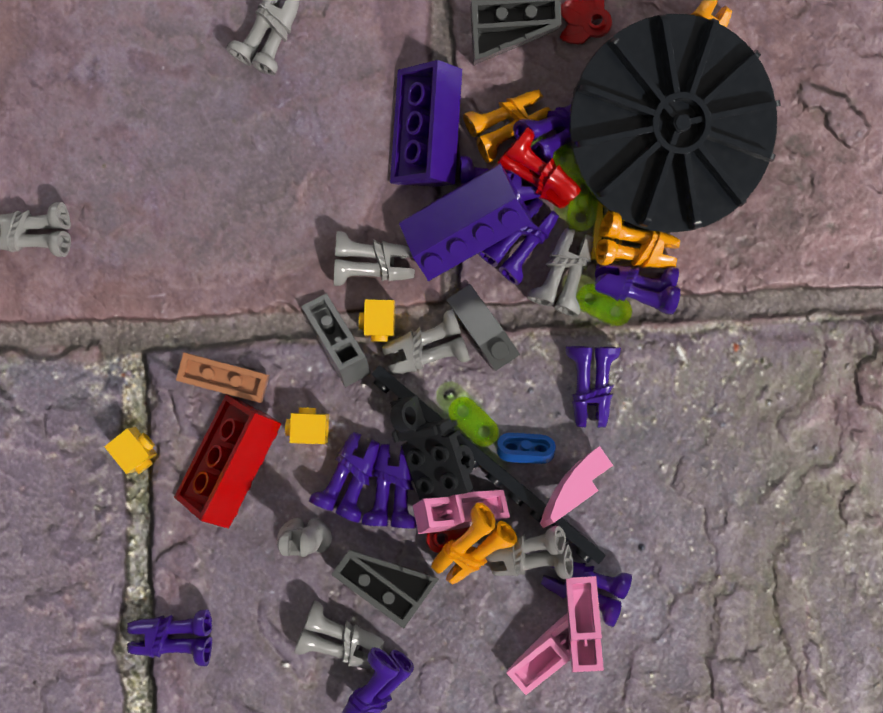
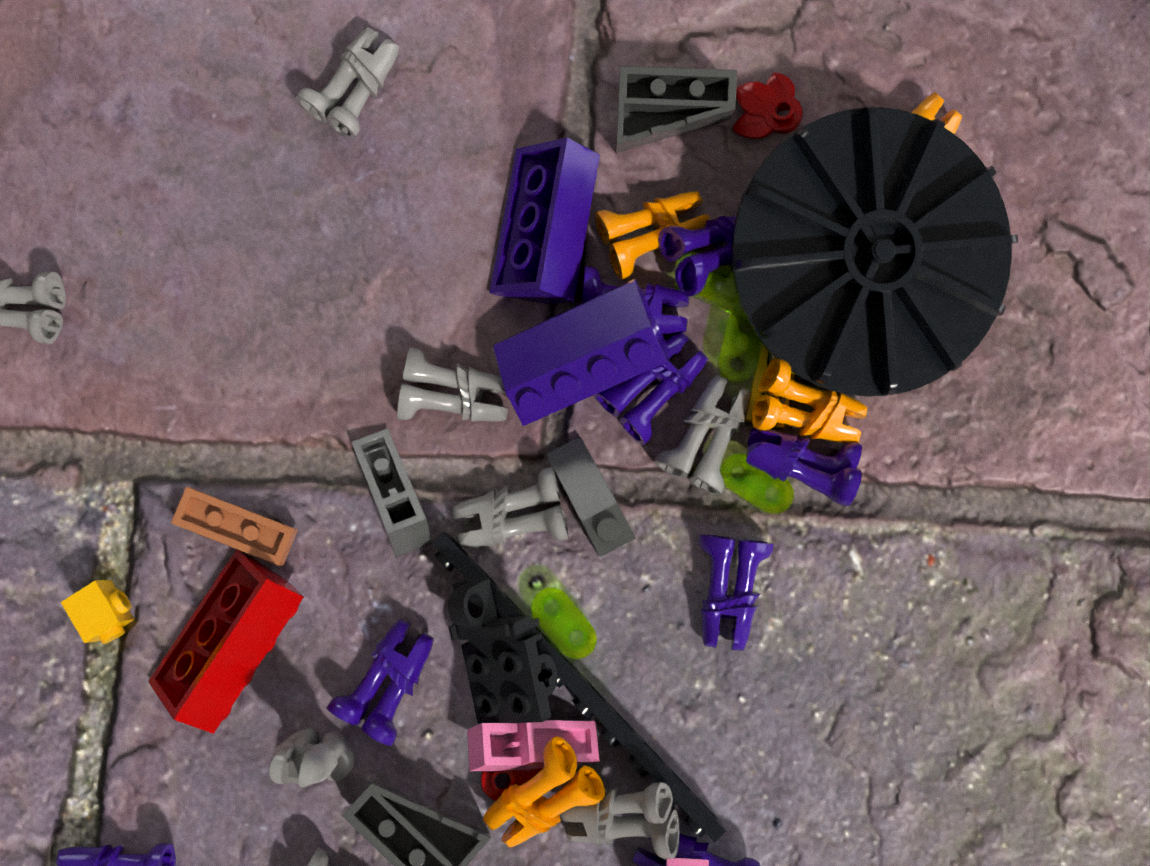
camera: 10 degrees right, 5 degrees down
yellow brick [285,407,329,444] -> none
yellow brick [359,299,395,342] -> none
dark purple piece [361,444,417,529] -> none
blue plate [496,433,556,464] -> none
red piece [497,127,581,209] -> none
bright pink slope [540,446,613,528] -> none

